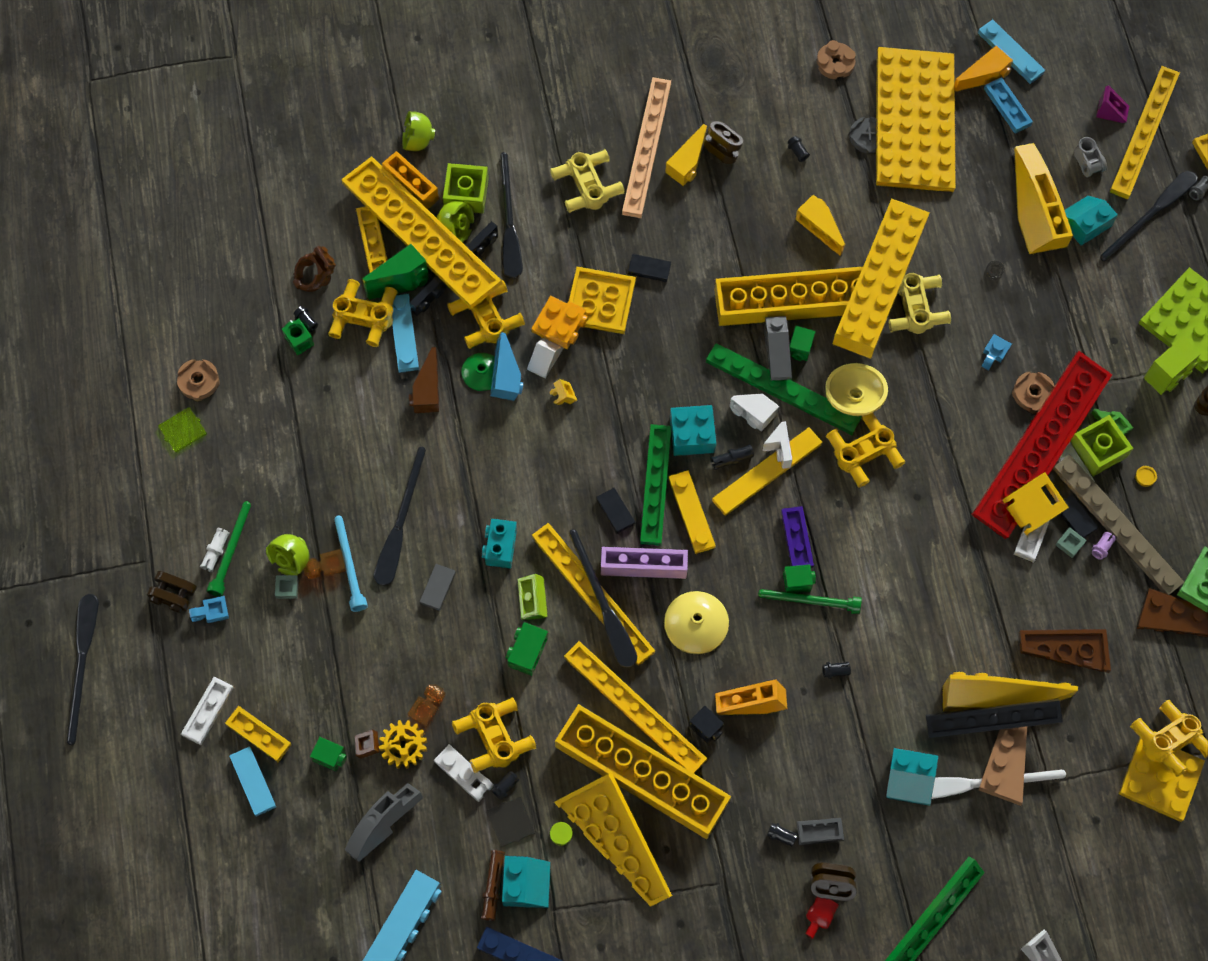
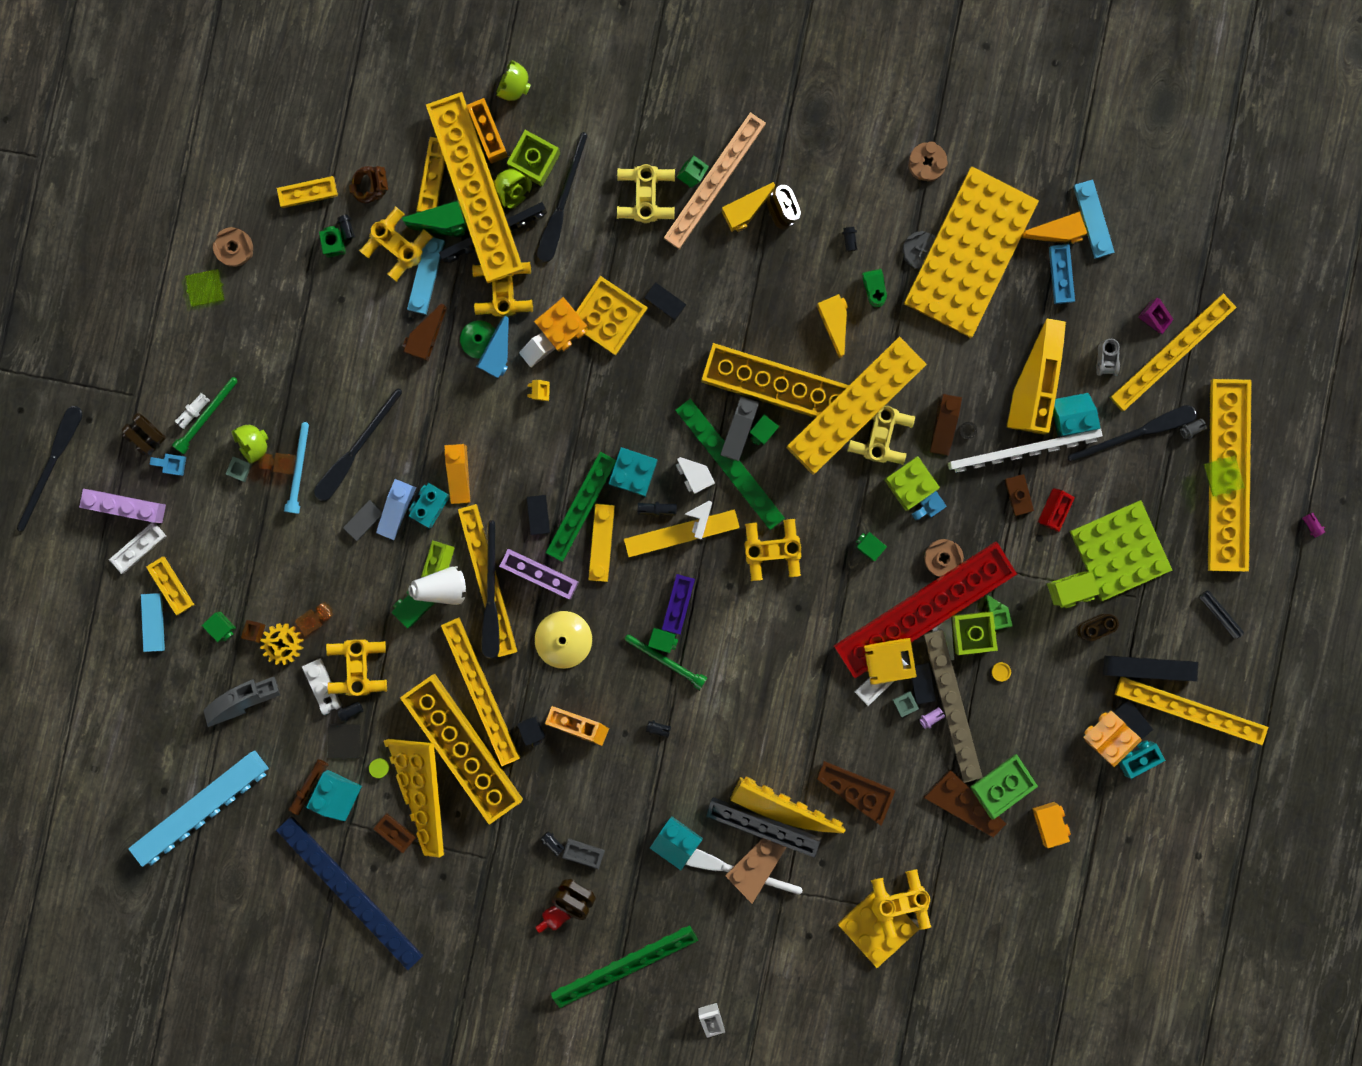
camera: 30 degrees right, 20 degrees up
light yellow dish [825,363,888,416] -> none
none -> lavender brick [79,489,166,523]
none -> yellow plate [277,176,338,208]
none -> reddish brown plate [374,813,416,853]
none -> light blue slope [376,479,416,540]
none -> white cone [409,566,466,605]
none -> light orange slope [444,444,470,504]
none -> green brick [676,155,709,188]
none -> green brick [855,532,887,562]
none -> green piece [862,269,887,308]
none -> lime brick [884,456,940,511]
none -> reddish brown slope [930,394,962,456]
none -> white plate [948,429,1103,473]
none -> reddish brown plate [1004,474,1034,516]
none -> red slope [1038,488,1075,532]

